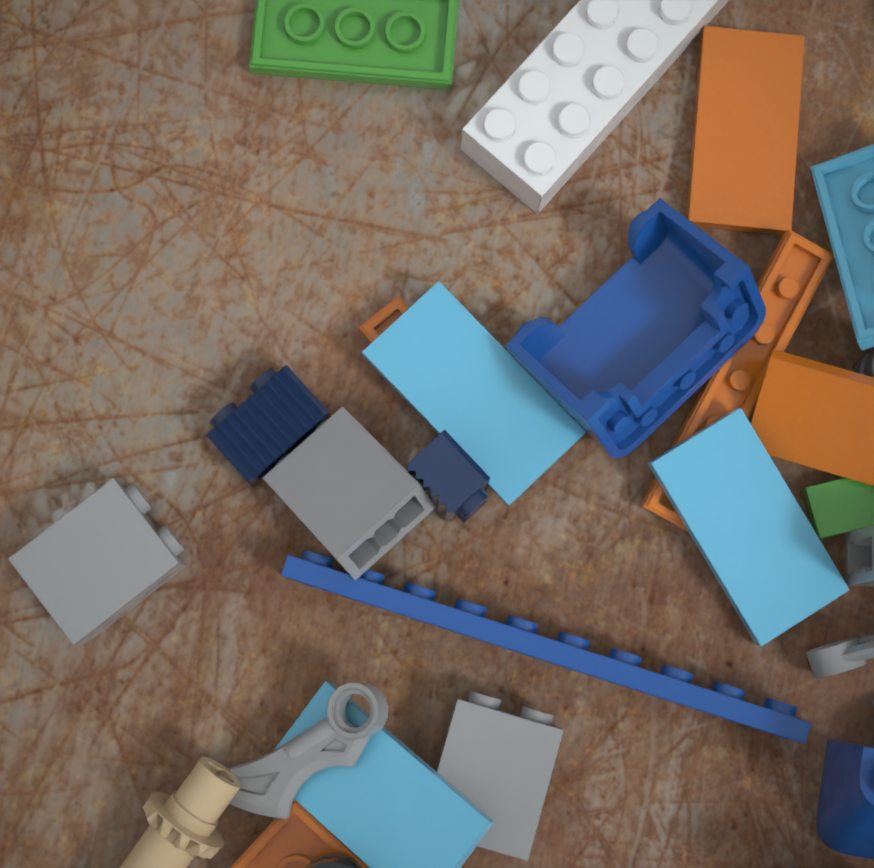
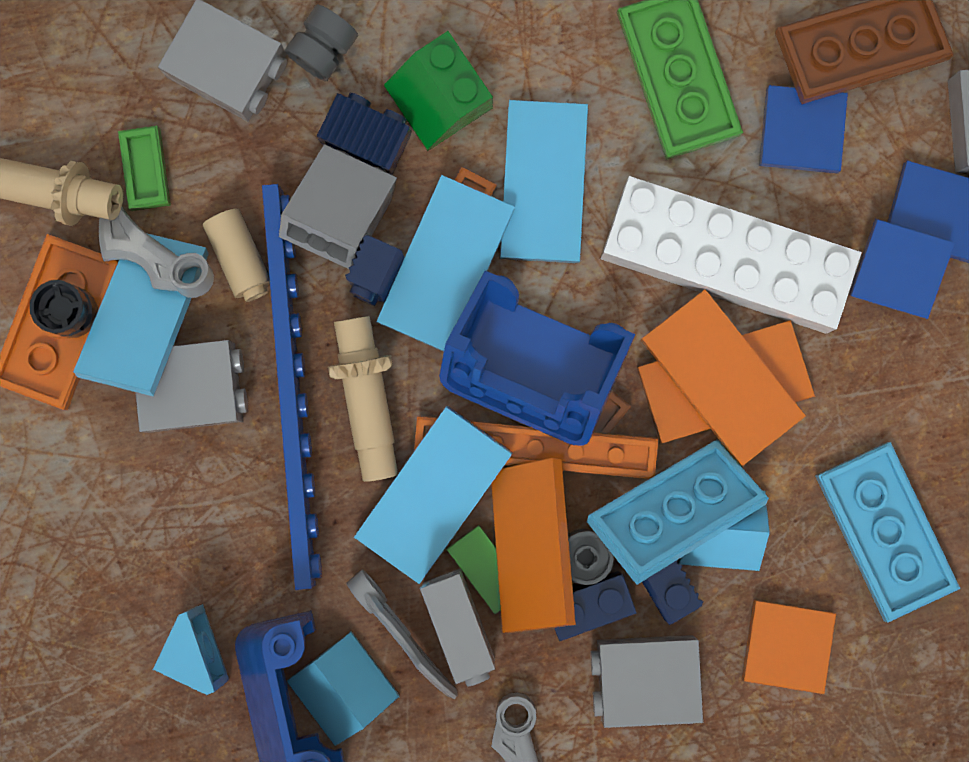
camera: 75 degrees right, 5 degrees up
none -> bright green tile [118,126,171,211]
none -> tan brick [202,209,270,302]
none -> dark grey wheel [284,4,358,81]
none -> tan gear [327,316,398,481]
none -> green slope [384,31,493,151]
none -> medium azure tile [500,100,588,263]
none -> orange tile [641,289,806,466]

